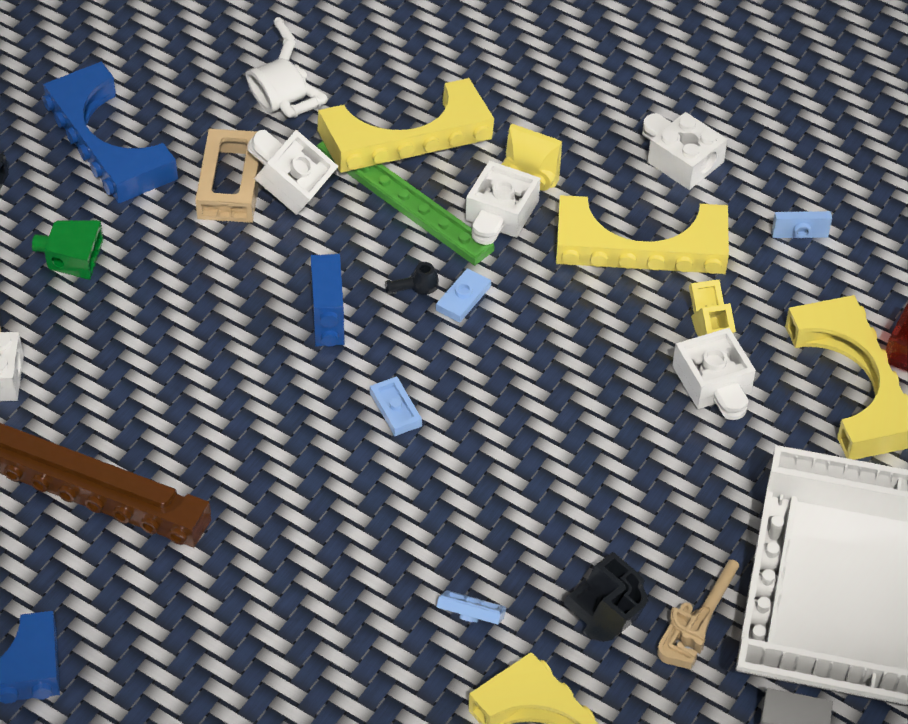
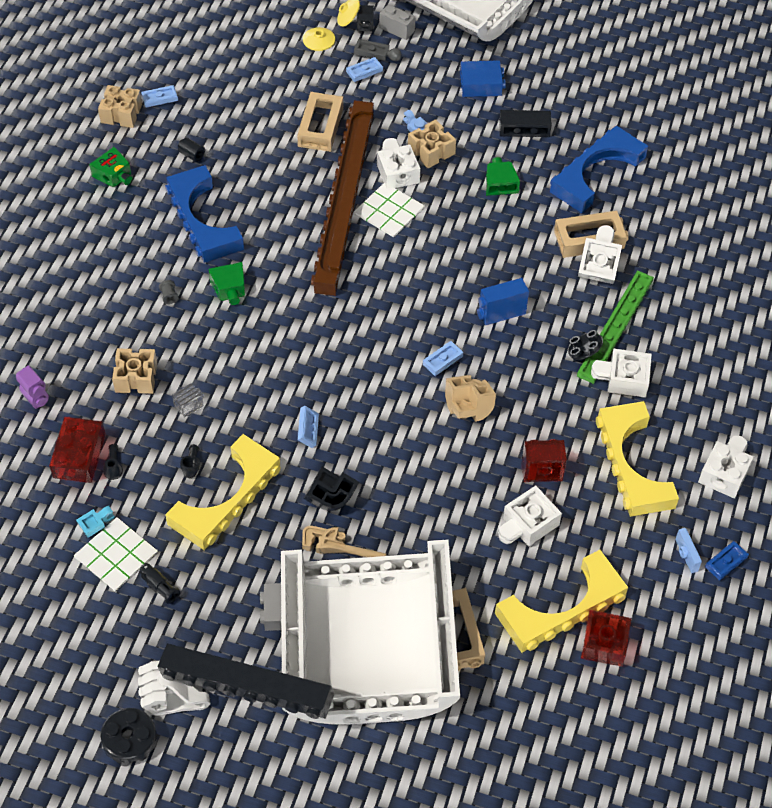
camera: 75 degrees right, 5 degrees up
white piece [246,17,328,118] -> none
light yellow arch [317,78,494,173] -> none
black bar [385,262,439,295] -> none
light blue plate [436,268,491,323] -> none
light yellow slope [501,124,562,191] -> none
light yellow brick [689,279,736,337] -> none
none -> green torso [208,262,245,305]
none -> white piece [354,183,425,237]
none -> tan brick [445,375,496,422]
none -> clear red brick [521,439,567,482]
none -> black dish [568,330,603,360]
none -> blue plate [705,541,749,581]

